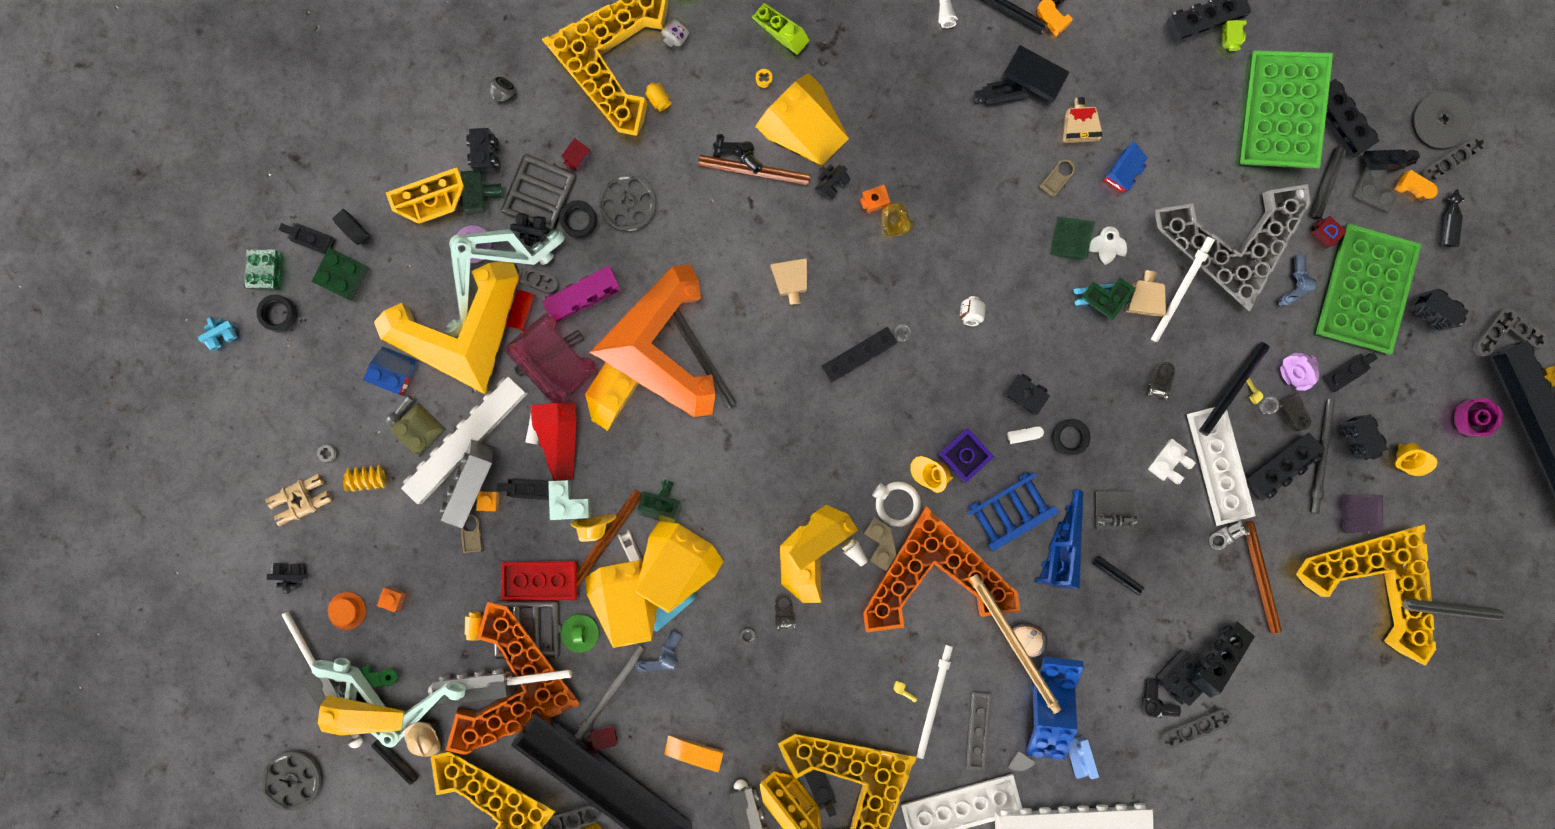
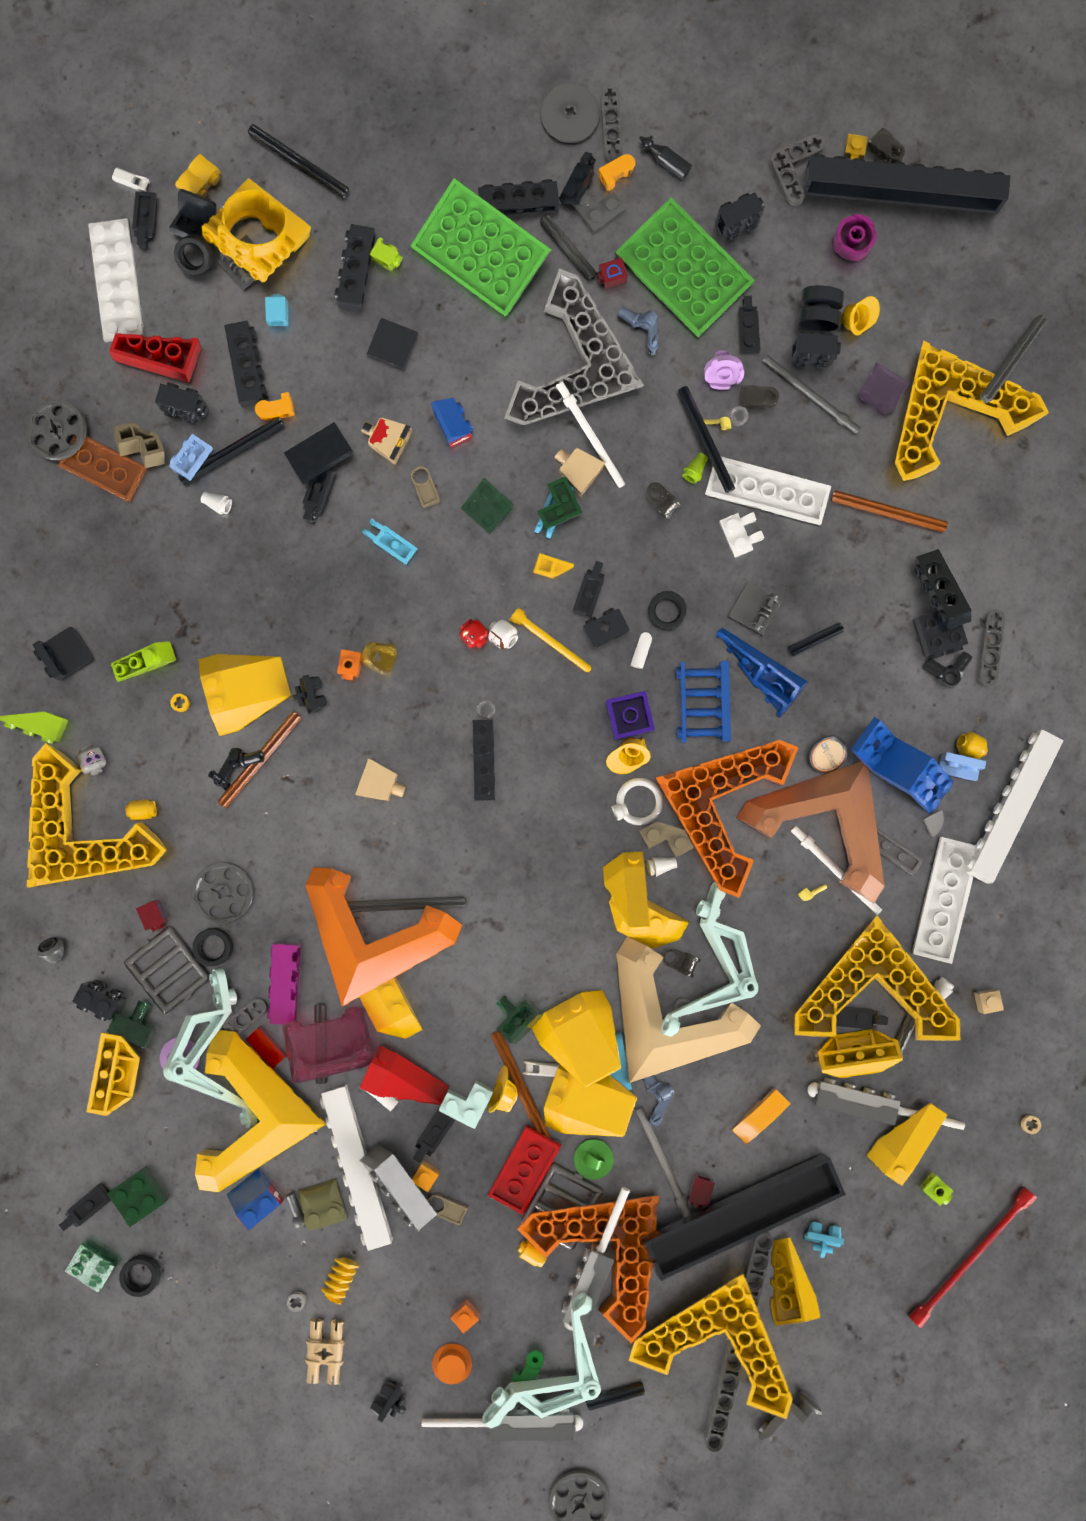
camera: 65 degrees left, 0 degrees up
medium azure hips [198,316,237,351] -> none
yellow wedge [318,695,404,736] -> none
black tyre [332,209,369,245] -> none
tan piece [404,722,441,757] -> none
black hips [510,213,550,246] -> none
tan piece [970,574,1061,714] -> none
white plate [1089,226,1127,265] -> none
light grey connector [1209,519,1250,550] -> none
black brick [1247,432,1325,501] -> none
none -> medium azure hinge [362,518,418,565]
none -> black tile [367,318,418,370]
none -> red head [459,619,489,648]
none -> yellow piece [509,607,591,672]
none -> yellow tile [533,553,574,579]
none -> black hinge [573,561,605,618]
none -> tan wedge [616,936,761,1083]
none -> light aqua piece [662,882,758,1037]
none -> lime cone [683,452,708,483]
none -> nougat wedge [736,761,884,904]
none -> black wheel [798,285,844,332]
none -> yellow head [956,731,988,759]

